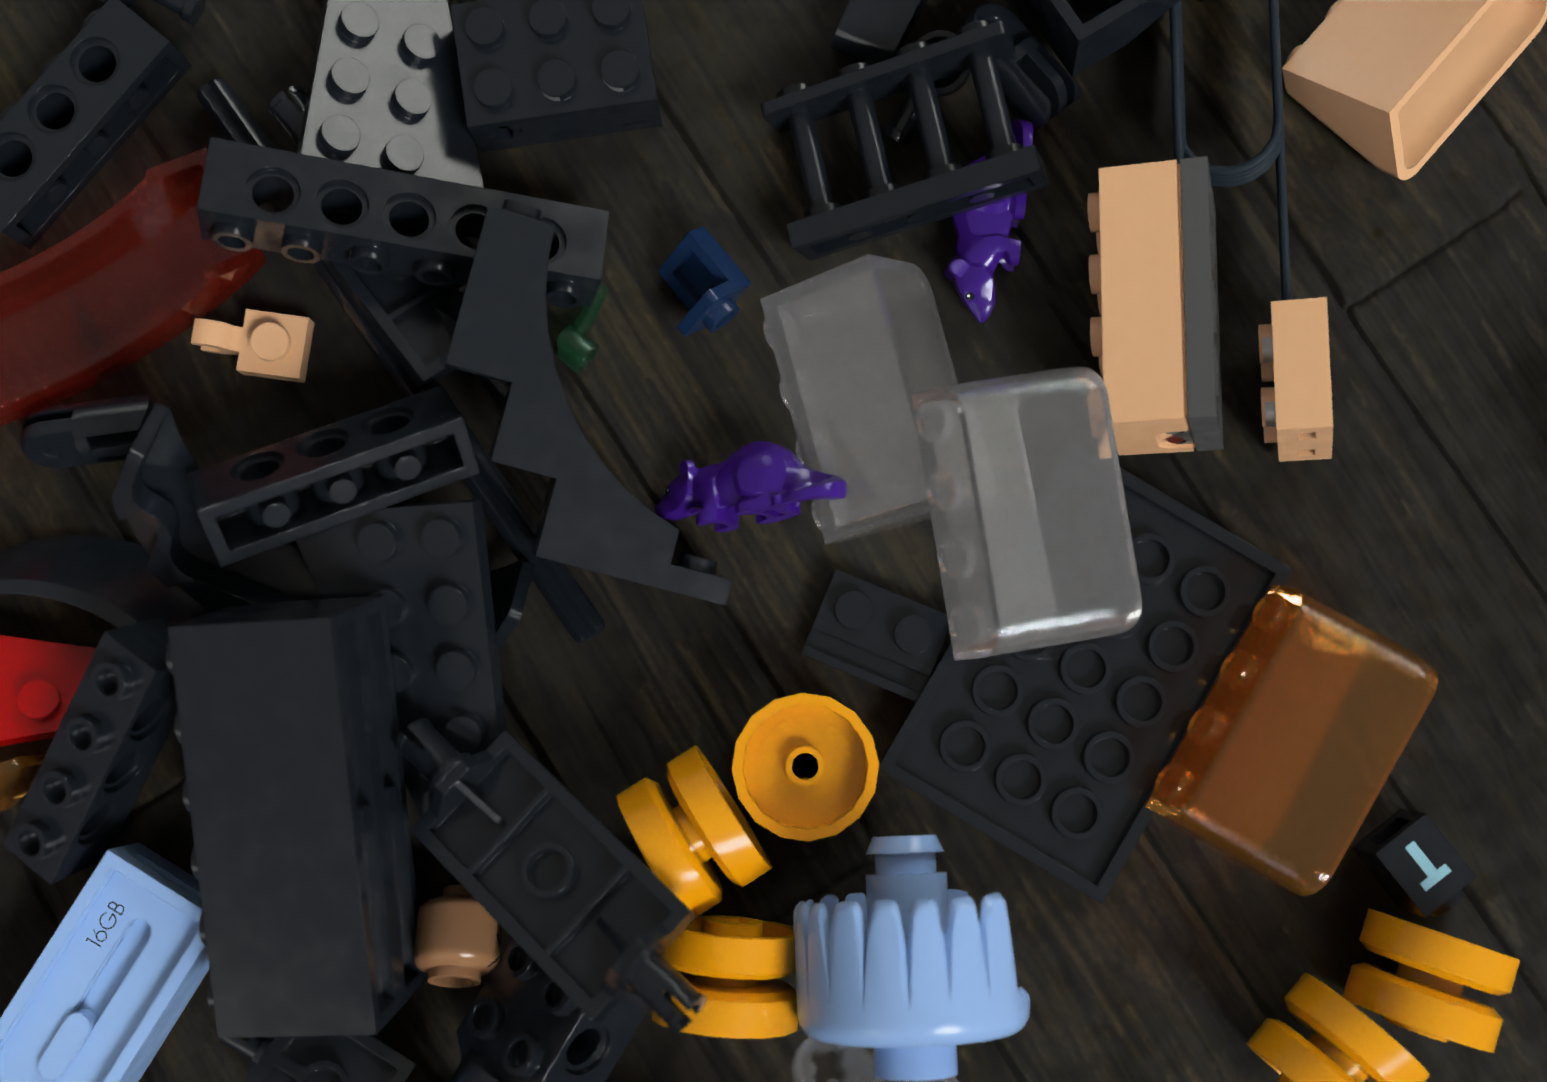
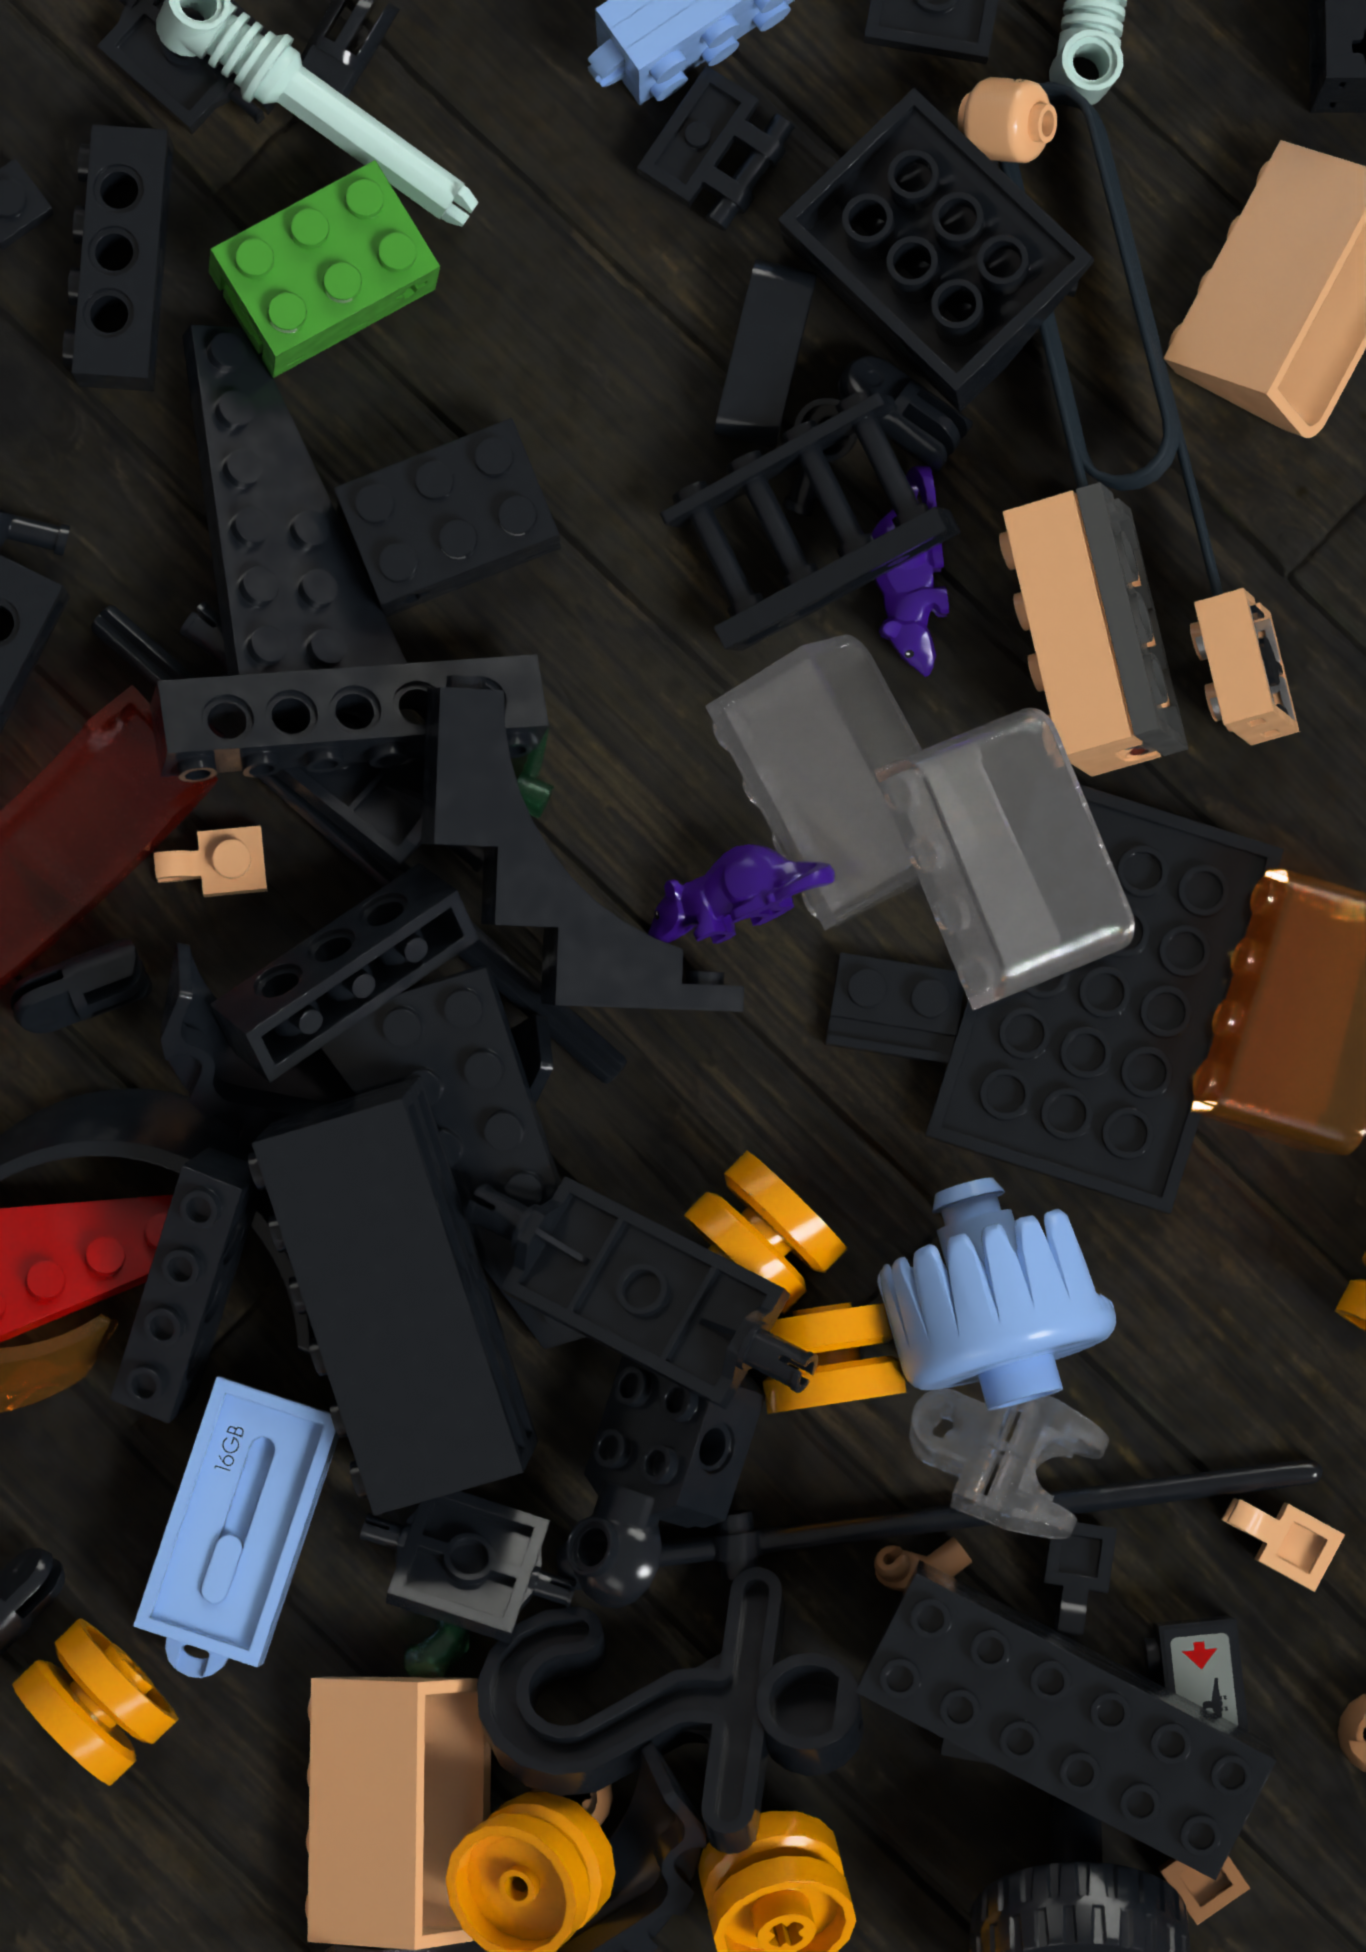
camera: 15 degrees left, 0 degrees up
medium nougat head [413,885,502,988] -> none
dark blue bracket [657,226,751,337] -> none
light orange wheel [732,693,879,842] -> none

